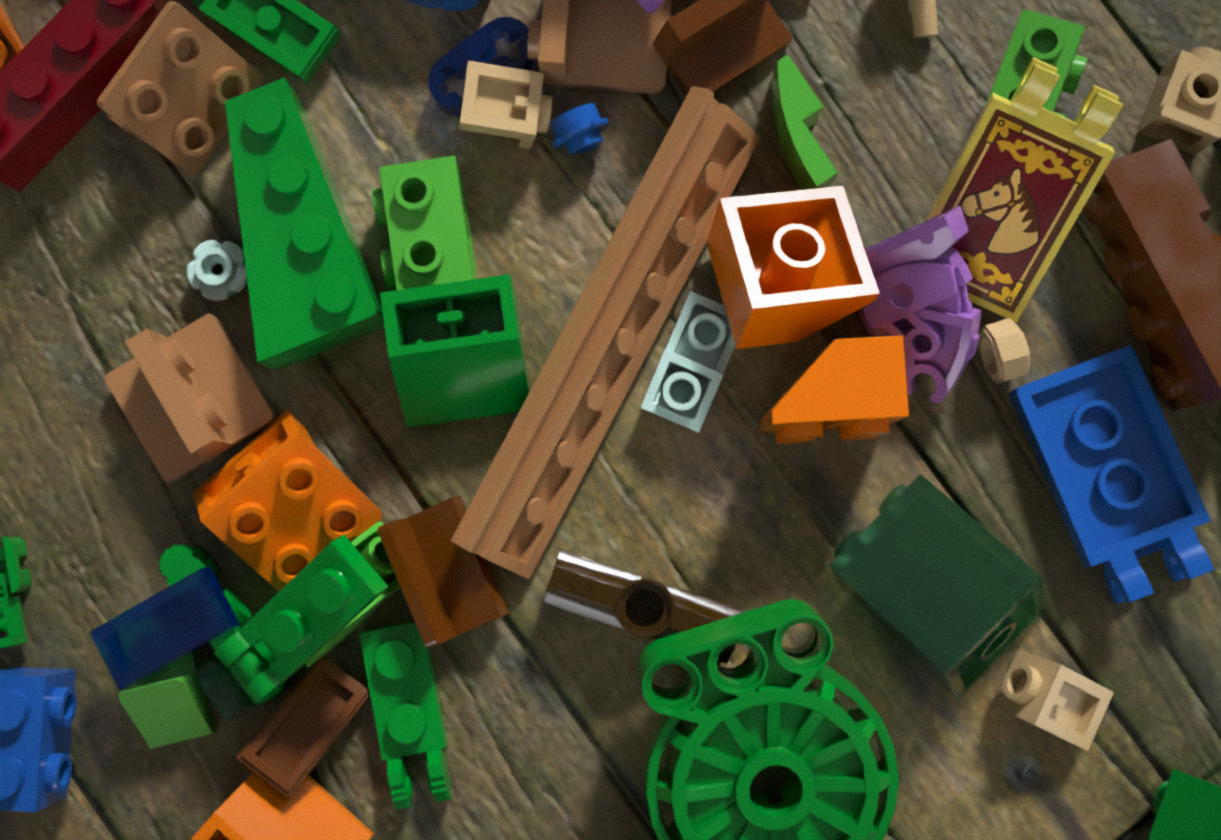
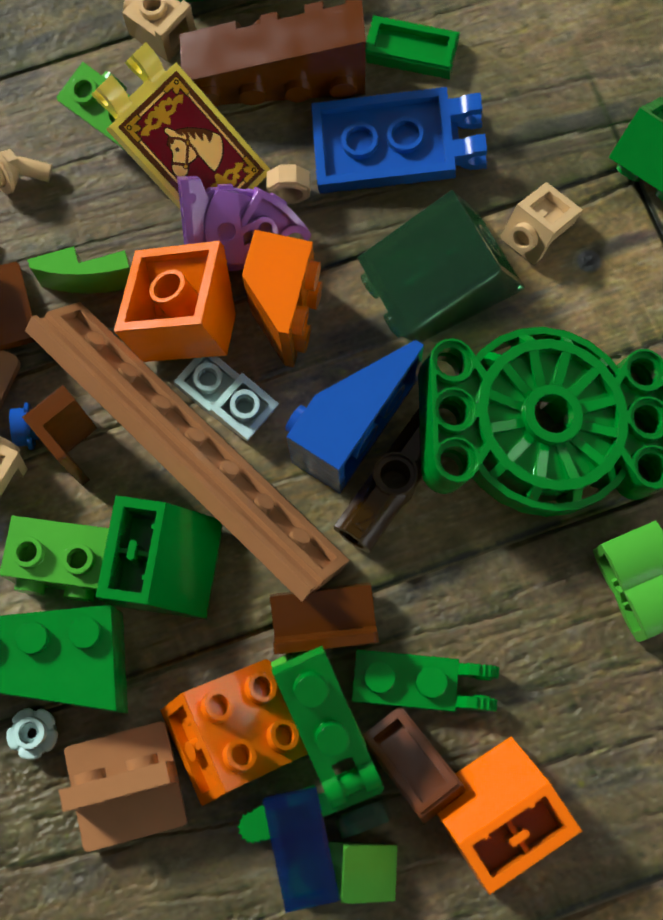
camera: 70 degrees left, 10 degrees down
none -> reddish brown panel [22,385,98,486]
none -> blue slope [285,340,424,494]

